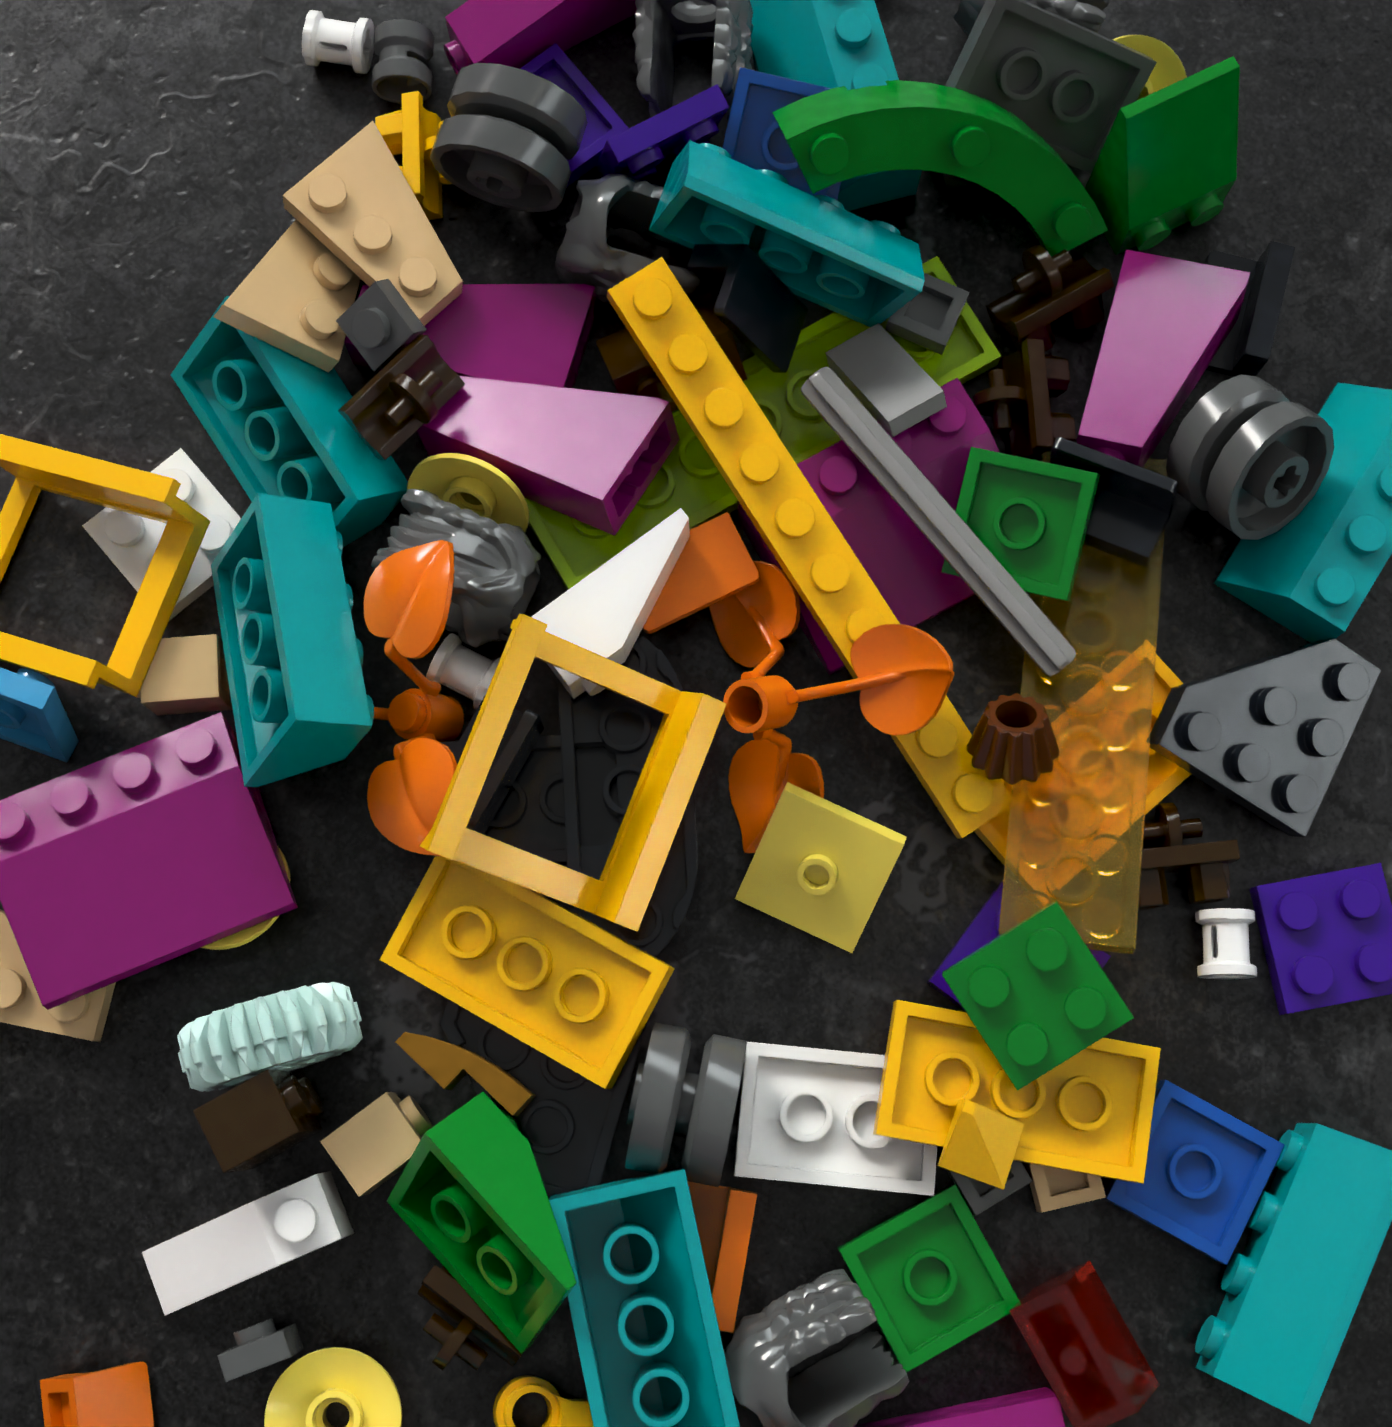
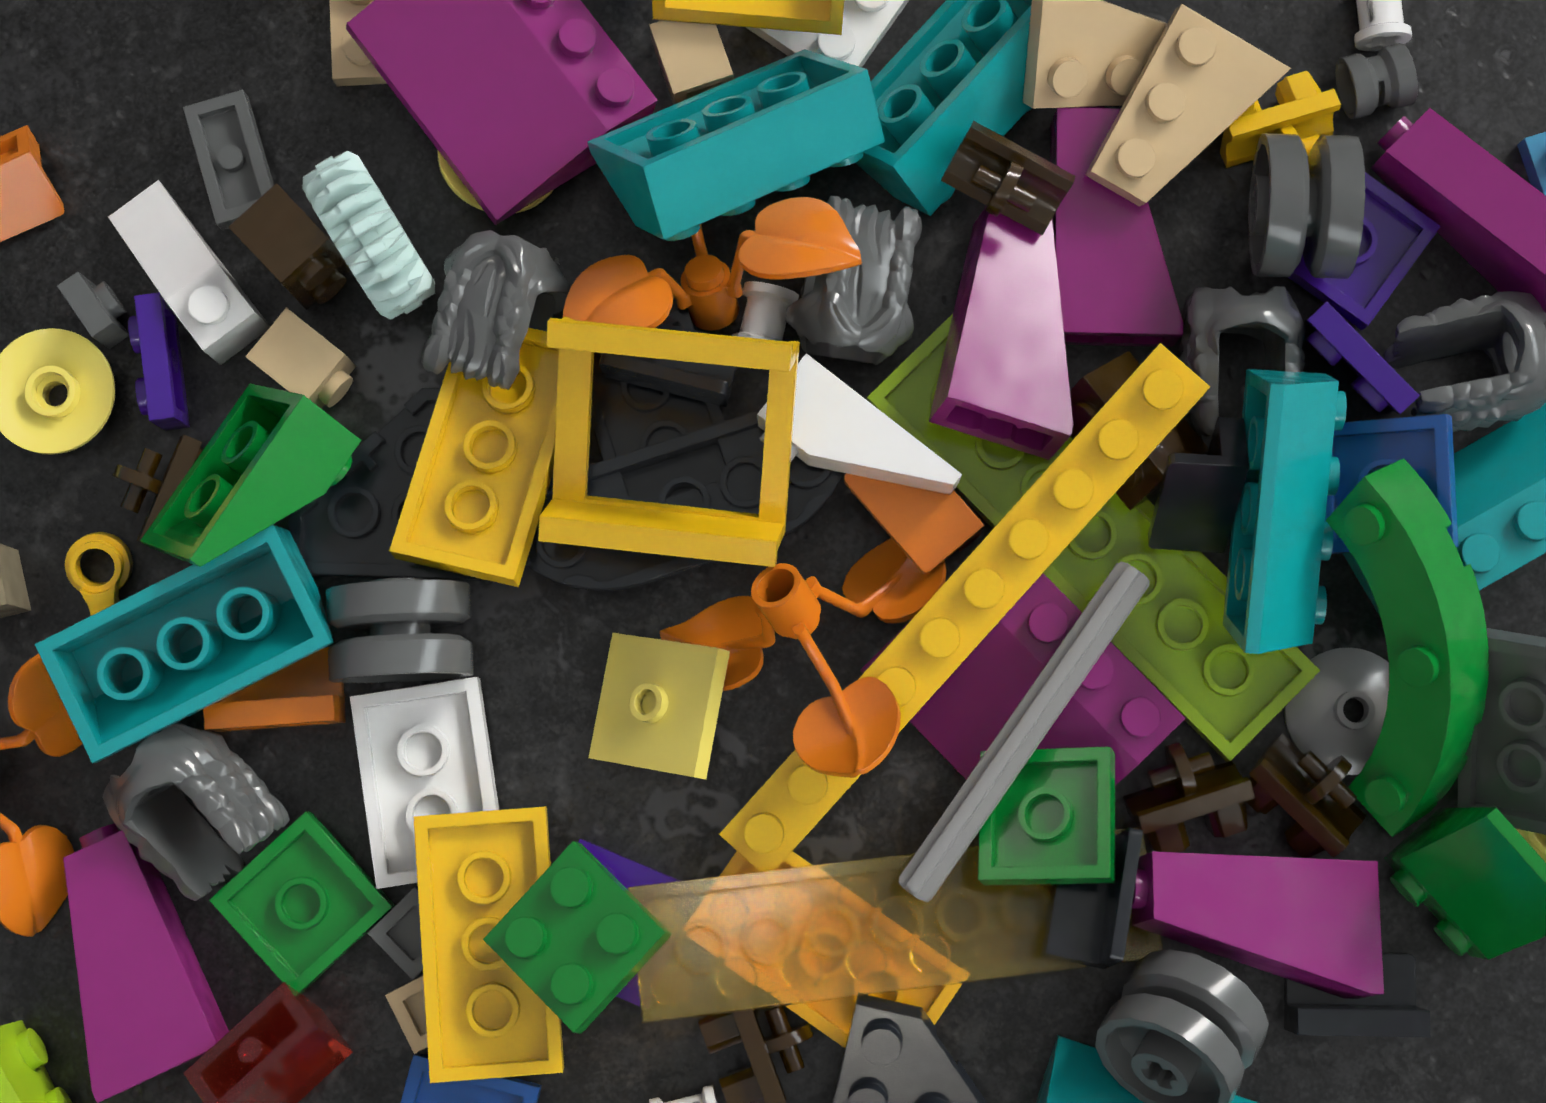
camera: 80 degrees right, 5 degrees up
dark grey plate [336,279,427,371] -> none
pearl gold slope [395,1032,536,1116] -> none
light yellow dish [407,453,529,532] -> none
light grey tile [825,323,947,437] -> none
dark grey plate [886,273,970,355] -> none
yellow slope [937,1099,1024,1190] -> none
reddish brown piece [967,693,1060,785] -> none
none -> dark purple plate [128,292,190,431]
none -> dark grey plate [183,89,274,230]
none -> dark grey piece [421,230,571,390]
none -> light grey dish [1284,648,1389,775]

